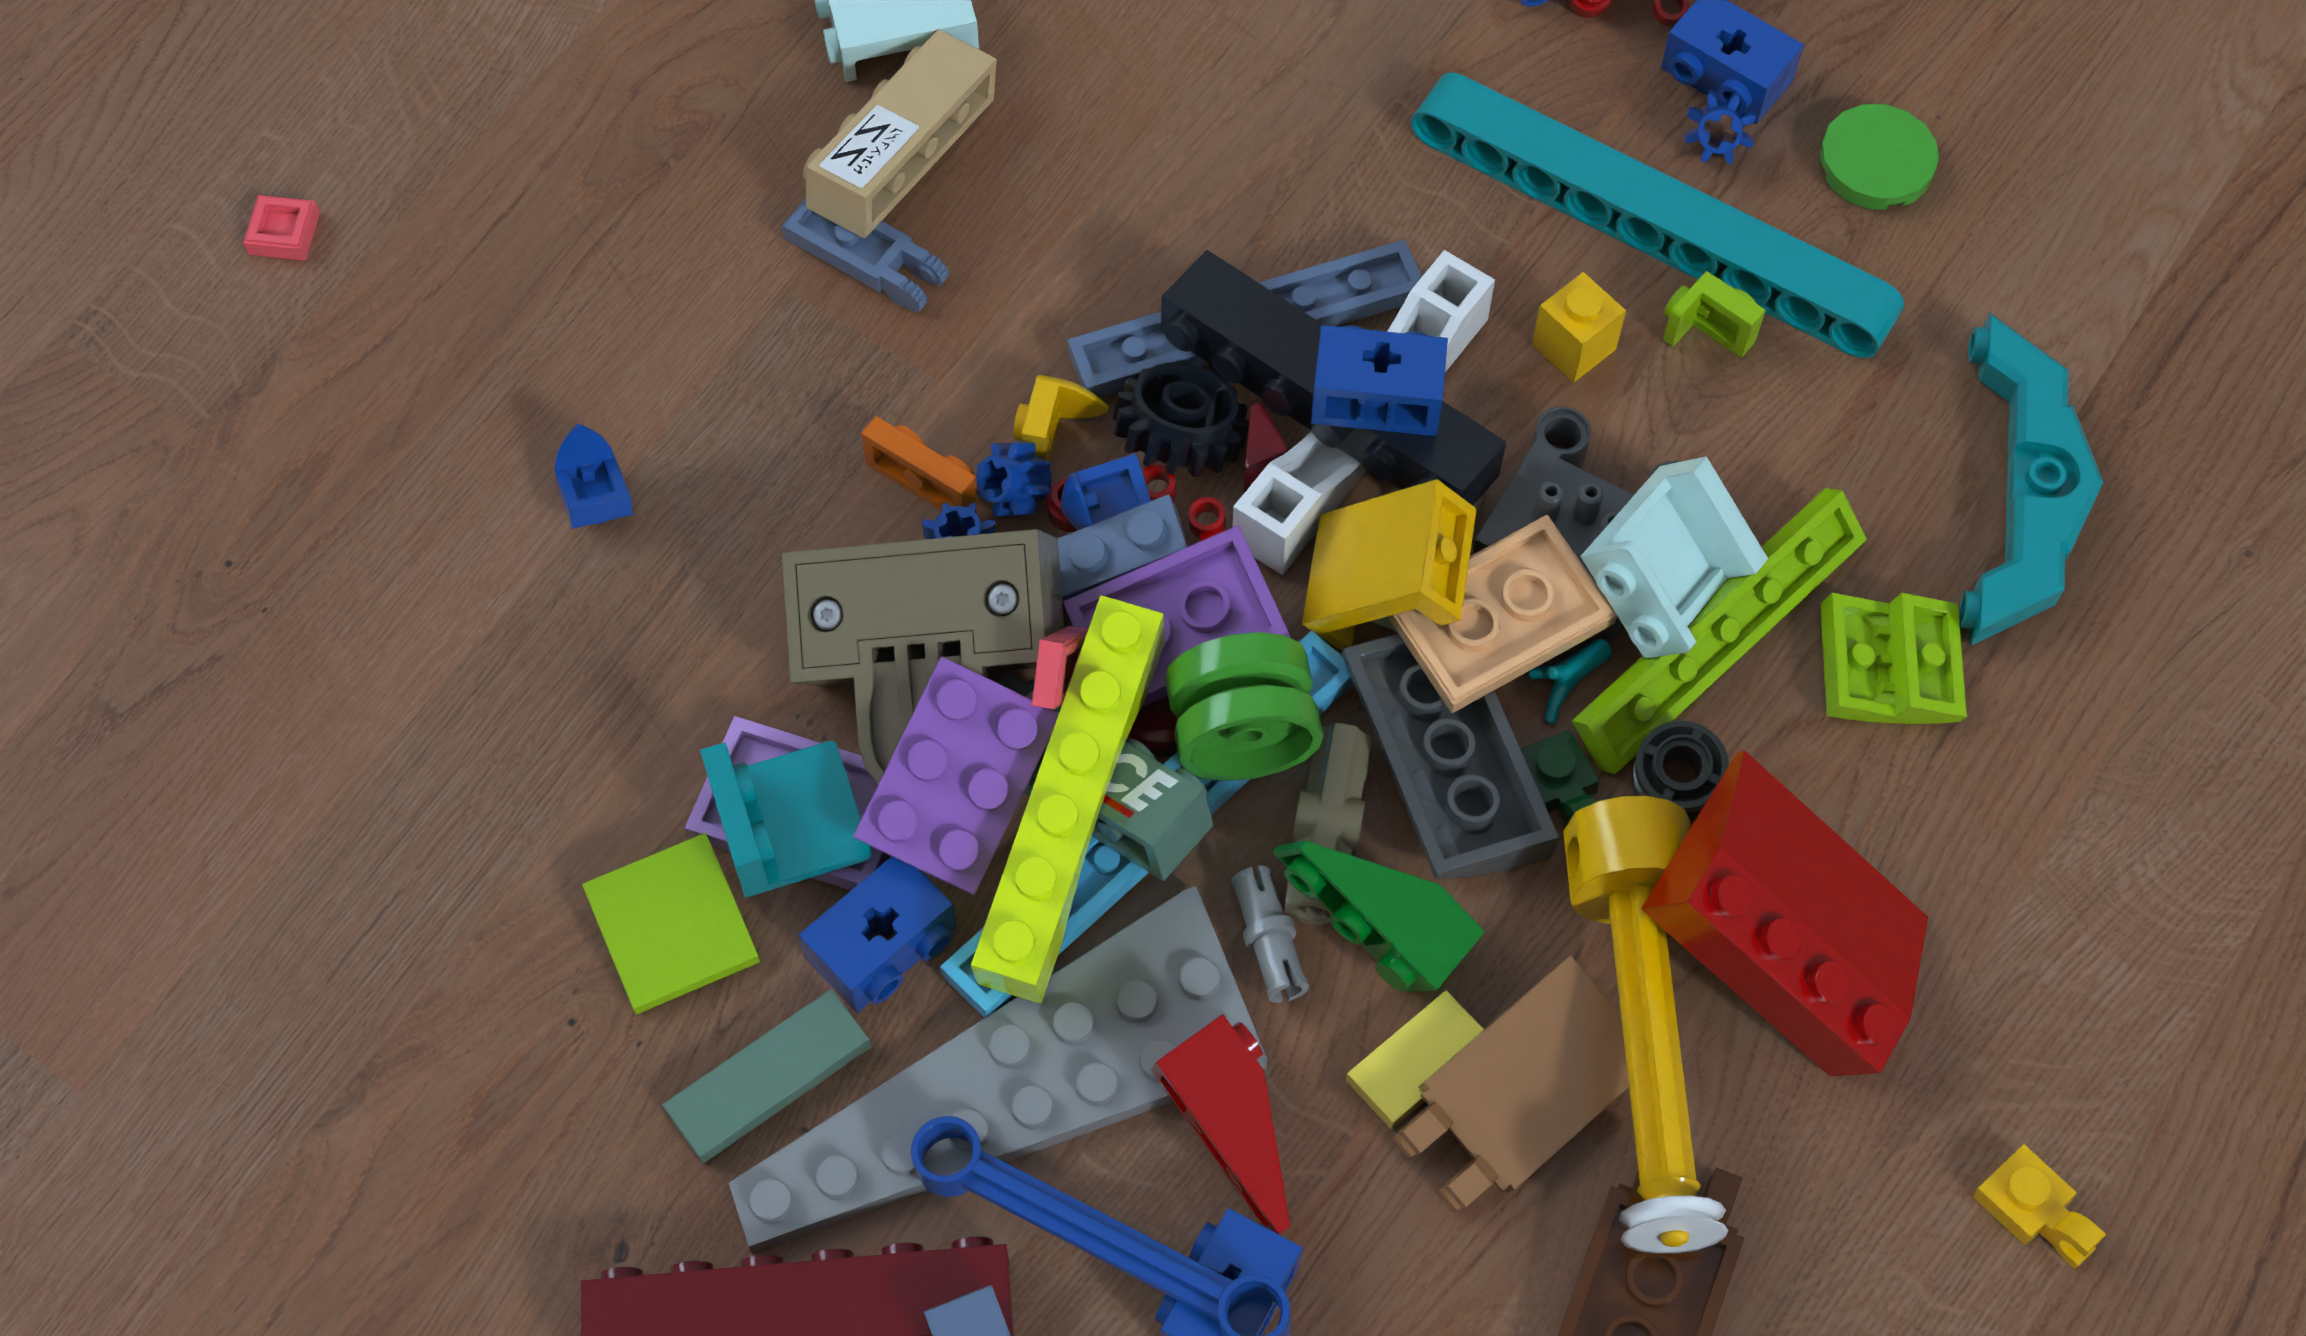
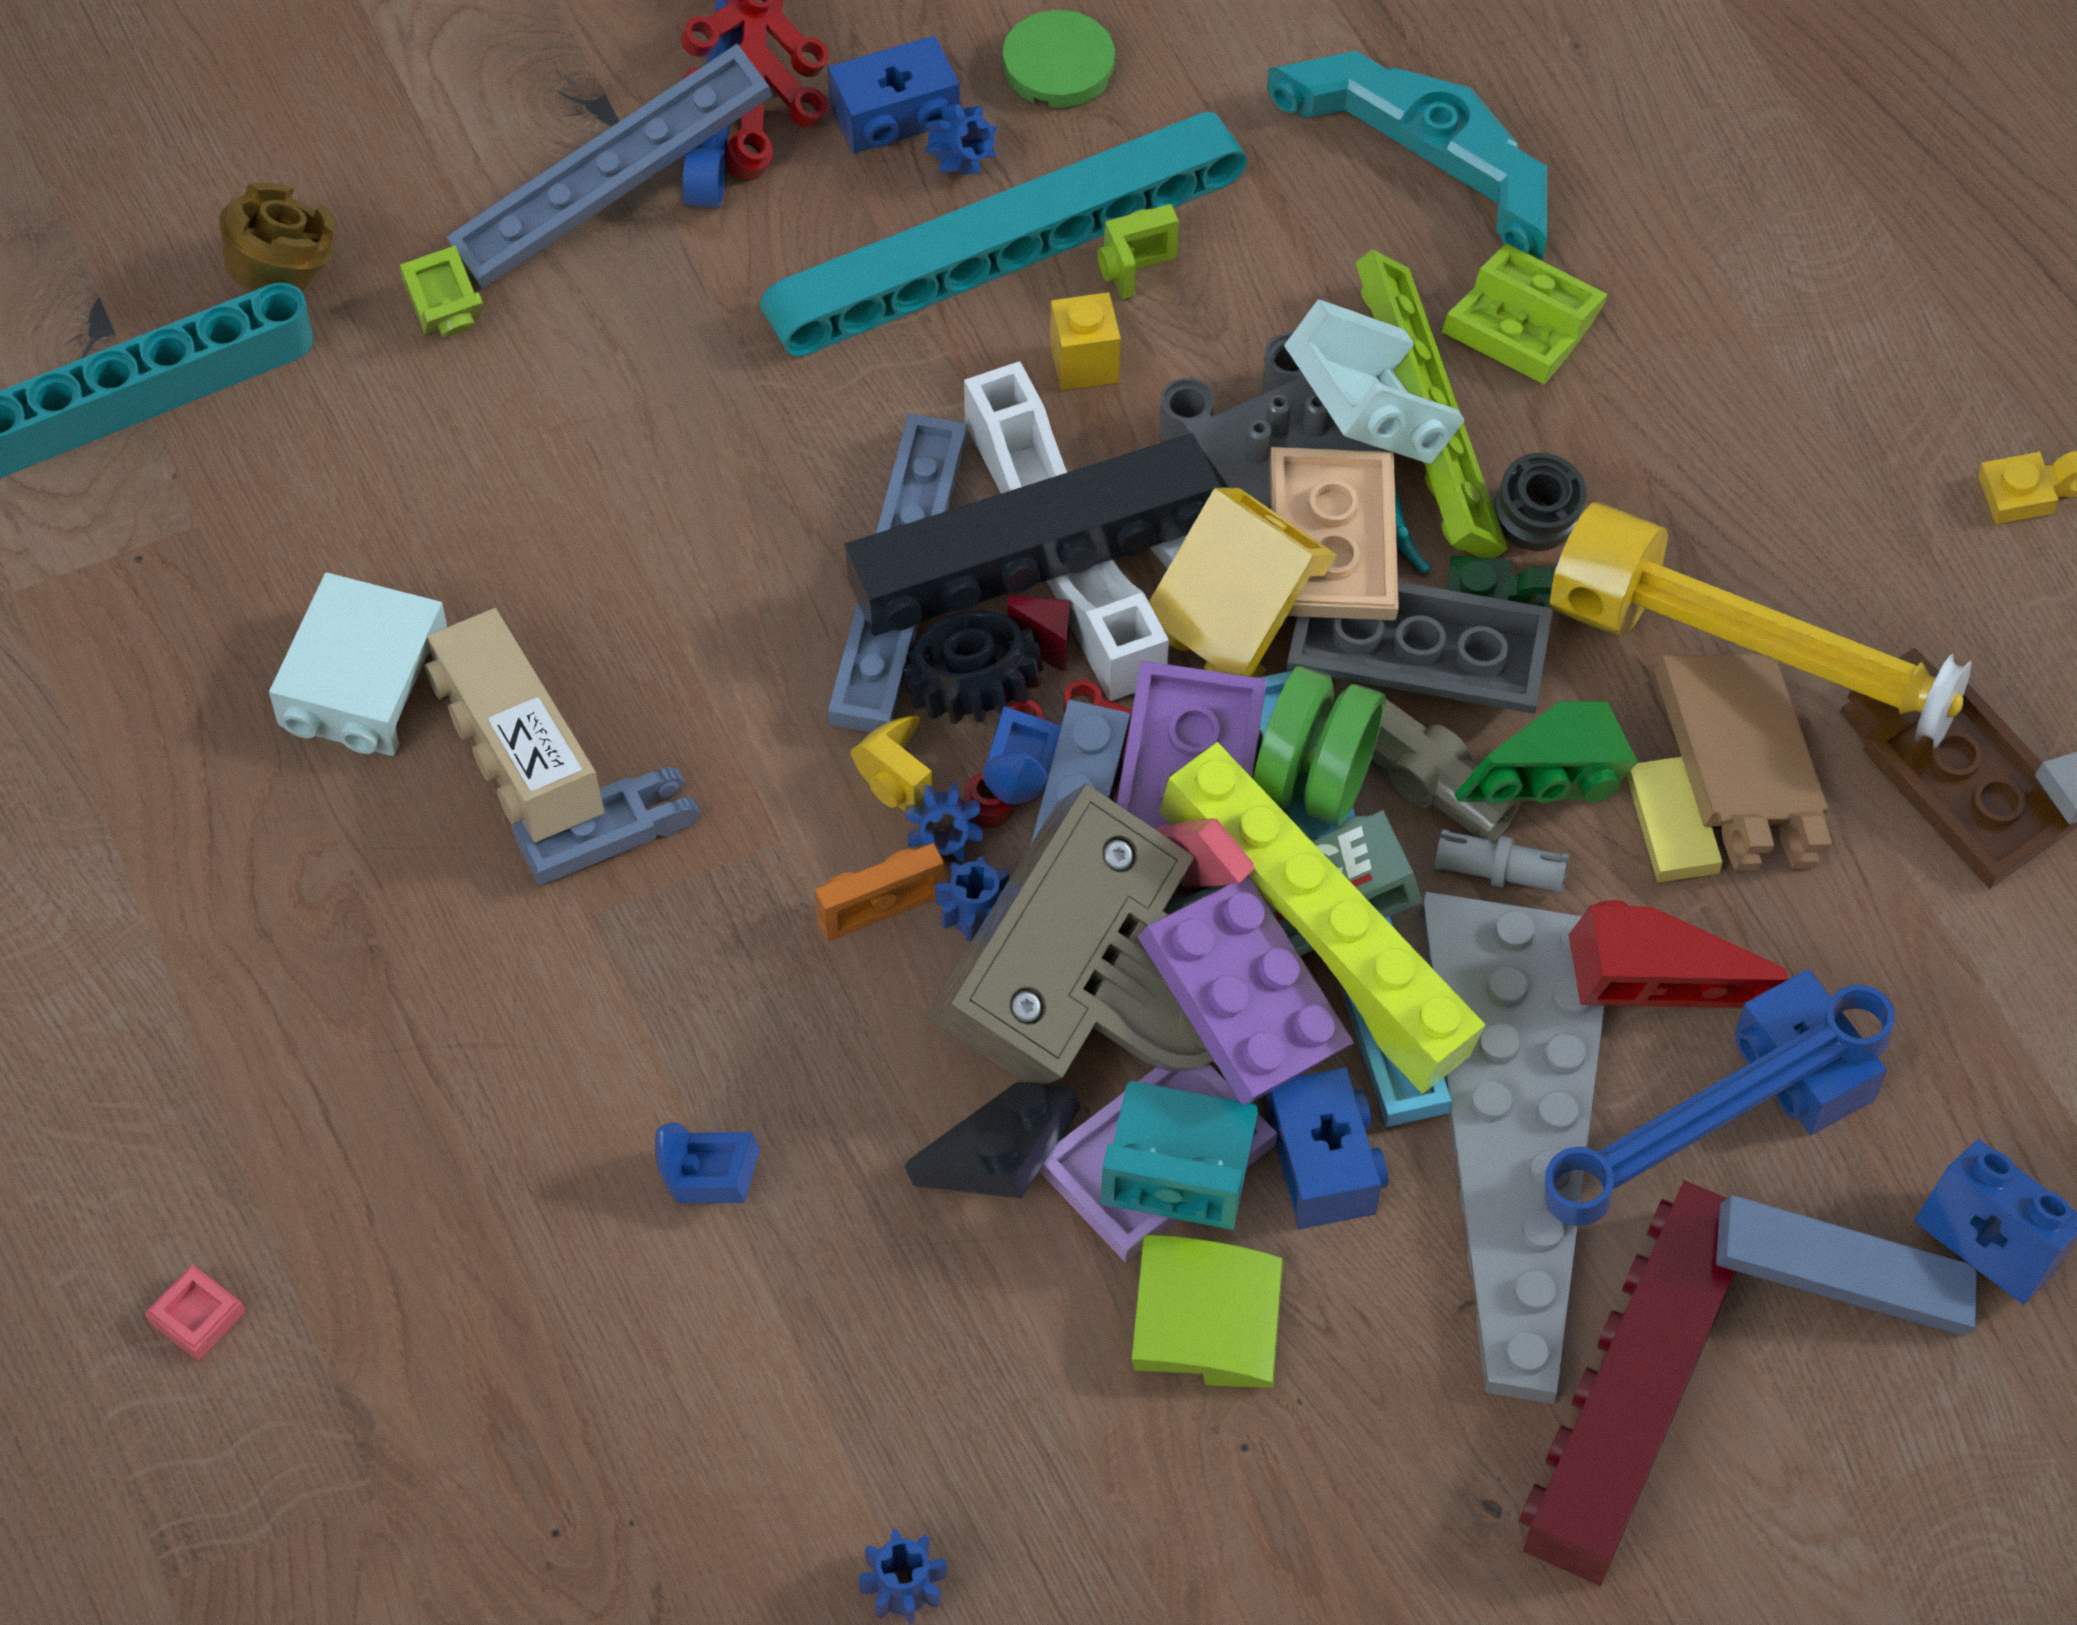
camera: 60 degrees left, 5 degrees down
sand green tile [662,989,871,1164] -> none
blue brick [1311,325,1448,436] -> none
red slope [1641,750,1928,1076] -> none
none -> blue gear [859,1529,947,1624]
none -> black wing [905,1082,1080,1198]

